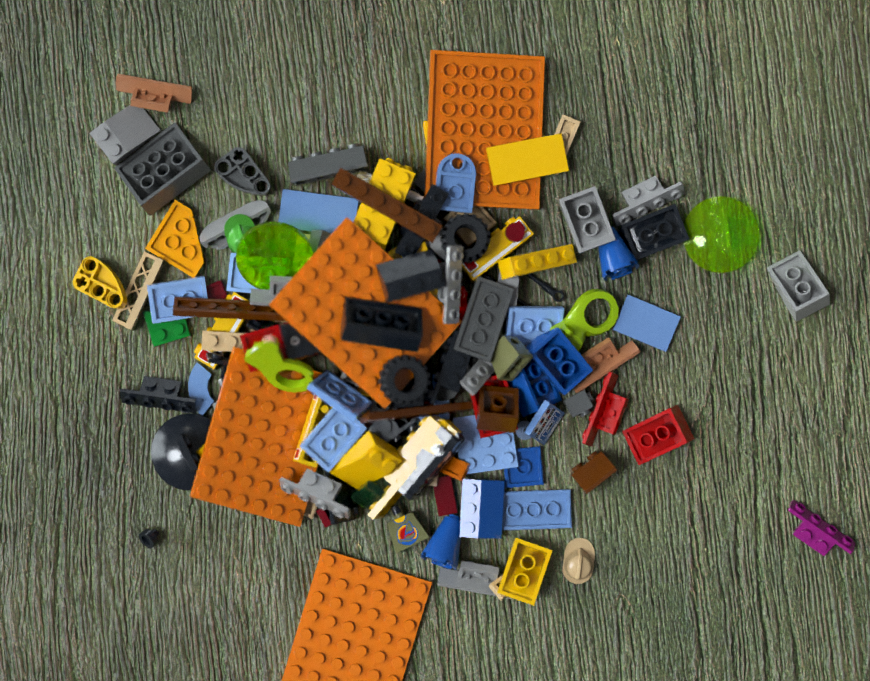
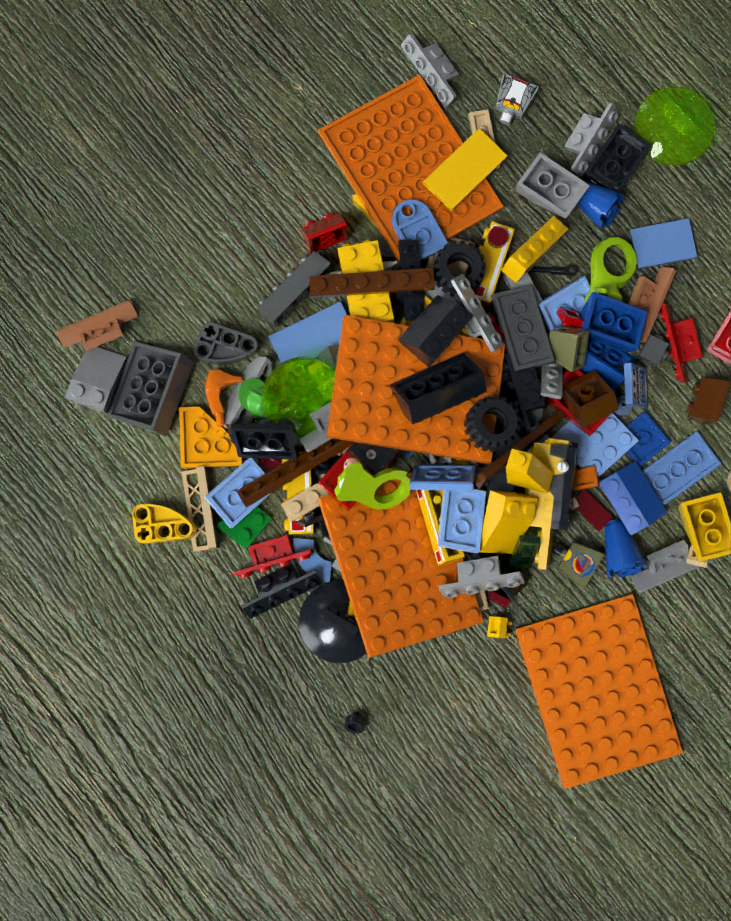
camera: 30 degrees left, 5 degrees down
none -> orange animal [205,370,243,427]
none -> black slope [226,418,299,460]
none -> red bracket [233,535,314,579]
none -> red slope [301,213,348,254]
none -> light grey bracket [401,33,459,108]
none -> yellow tile [487,616,512,639]
none -> torso [495,73,539,125]
none -> yellow slope [506,449,554,494]
none -> red plate [556,307,584,328]

